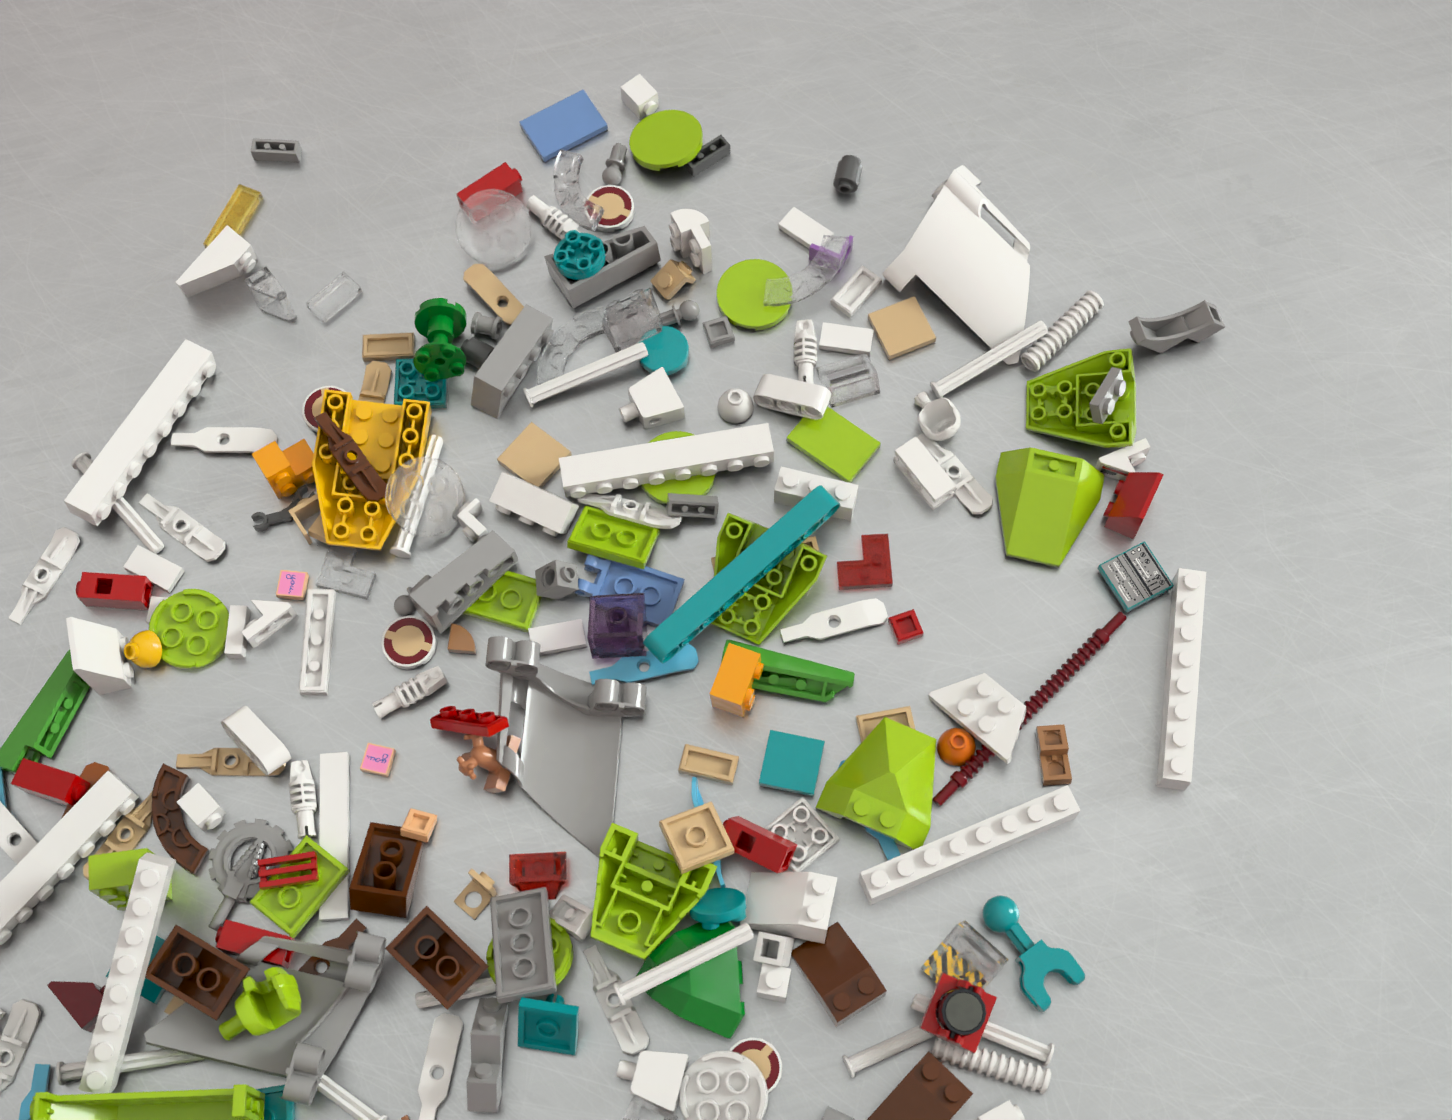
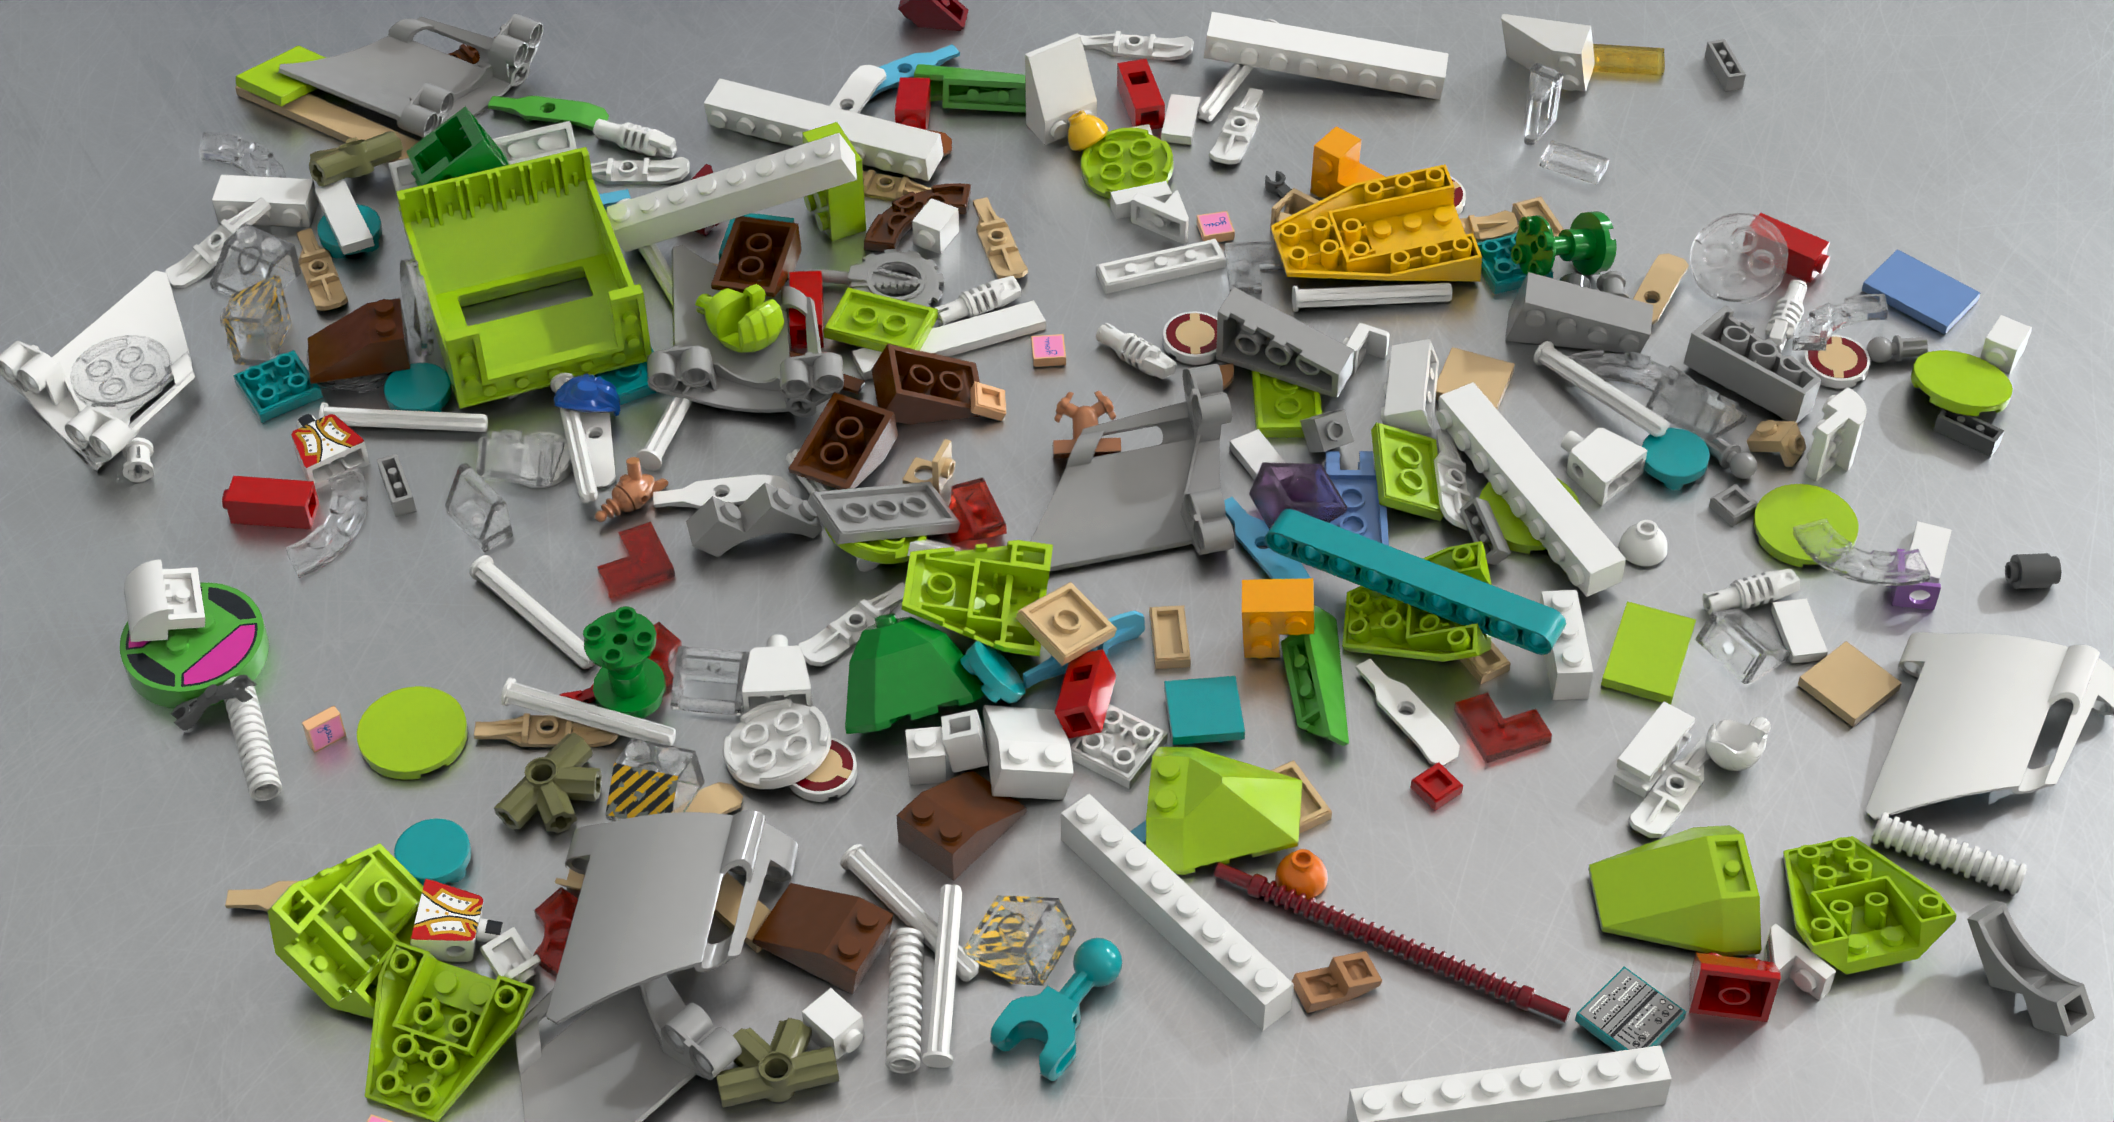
camera: 70 degrees right, 20 degrees down
white piece [171,427,277,453] -> none
white beam [221,705,291,775] -> none
red tile [258,851,319,890] -> none
reddish brown piece [314,411,389,502] -> none
clear tile [385,457,465,537] -> none
red tile [430,706,509,737] -> none
teal tile [518,994,579,1055] -> none
teal tile [553,230,606,280] -> none
white axle [613,923,754,1006] -> none
white beam [753,374,832,420] -> none
white tile [830,265,882,318] -> none
piece [919,973,997,1053] -> none
white wing [928,673,1026,765] -> none
white axle [930,321,1048,399] -> none
light grey plate [1089,367,1126,424] -> none

